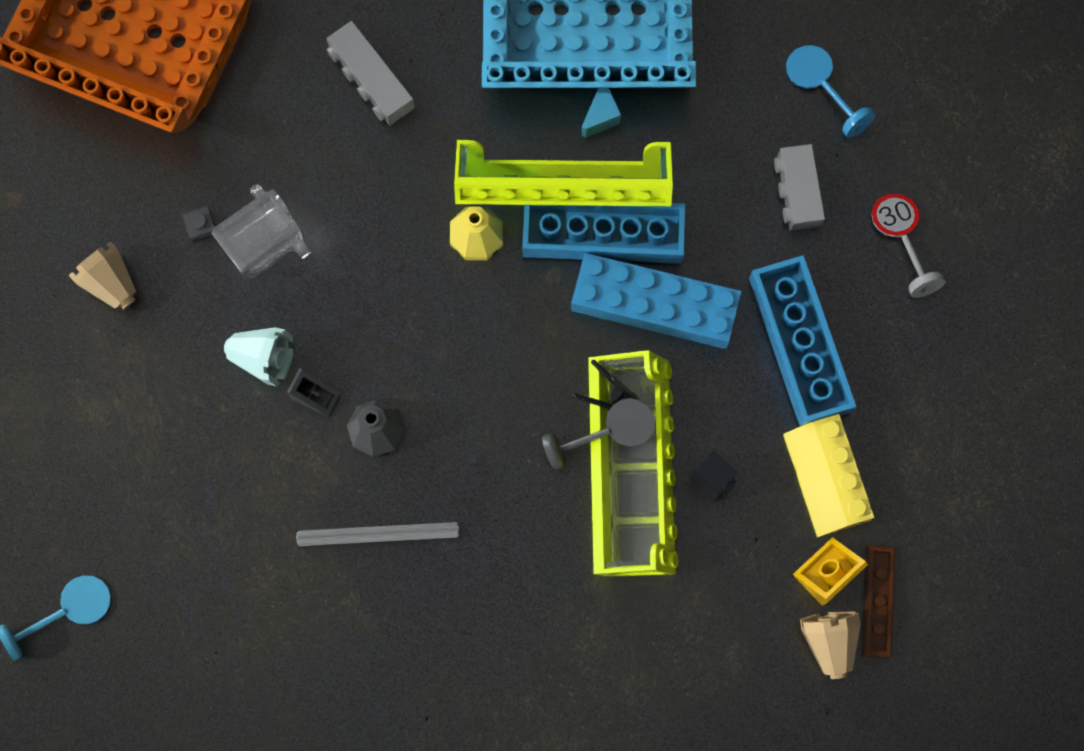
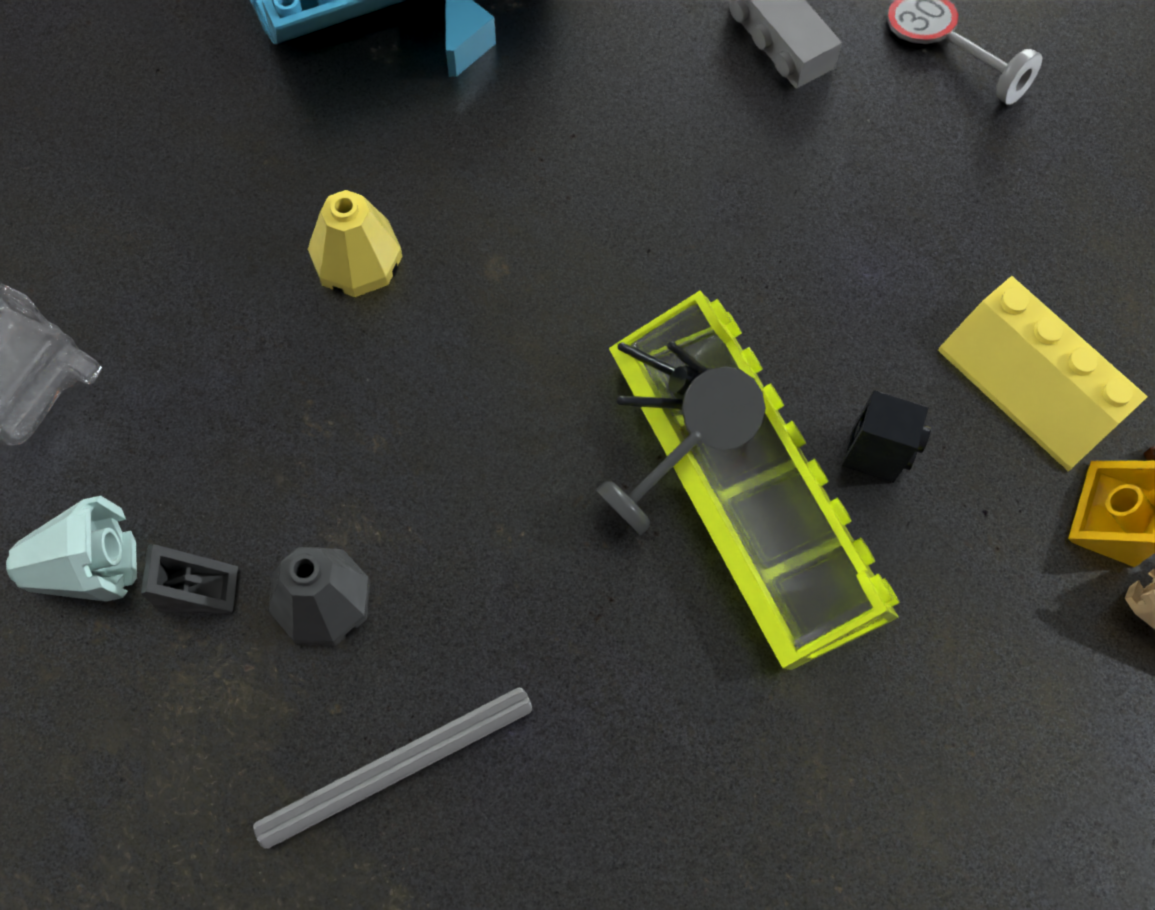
camera: 30 degrees left, 10 degrees down
light grey brick [326,21,415,126] -> none
neon yellow window [454,140,673,206] -> none
dark azure brick [522,203,685,264] -> none
dark azure brick [571,253,741,349] -> none
dark azure brick [749,255,856,427] -> none

